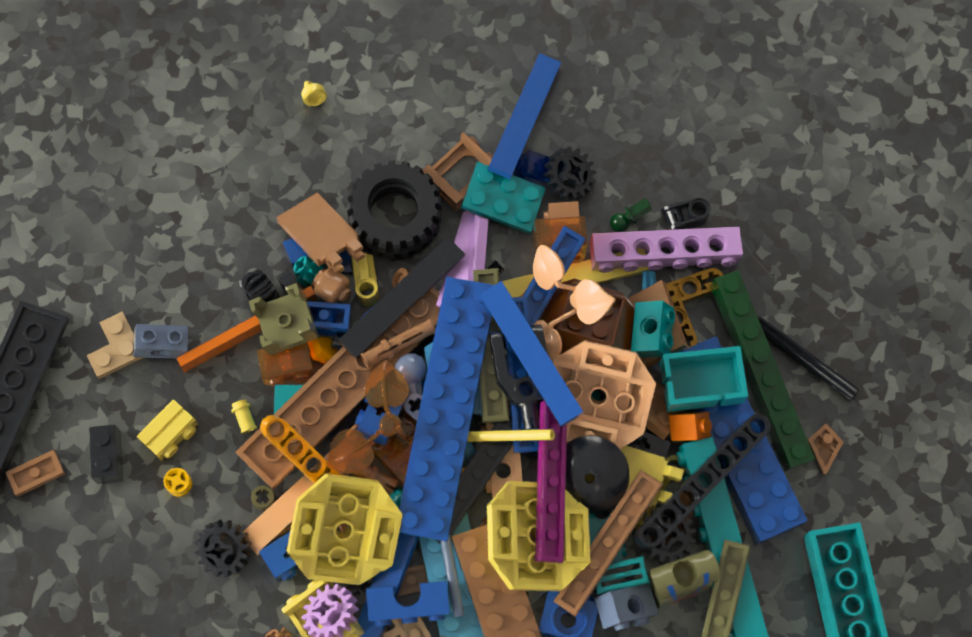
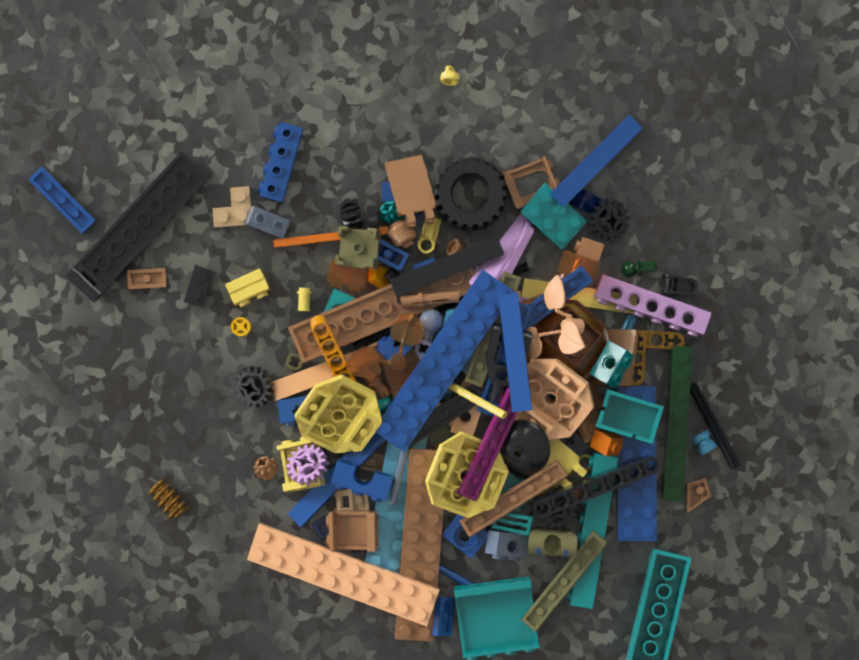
camera: 30 degrees right, 15 degrees up
none -> blue brick [258,122,304,203]
none -> dark azure wheel [690,429,717,456]

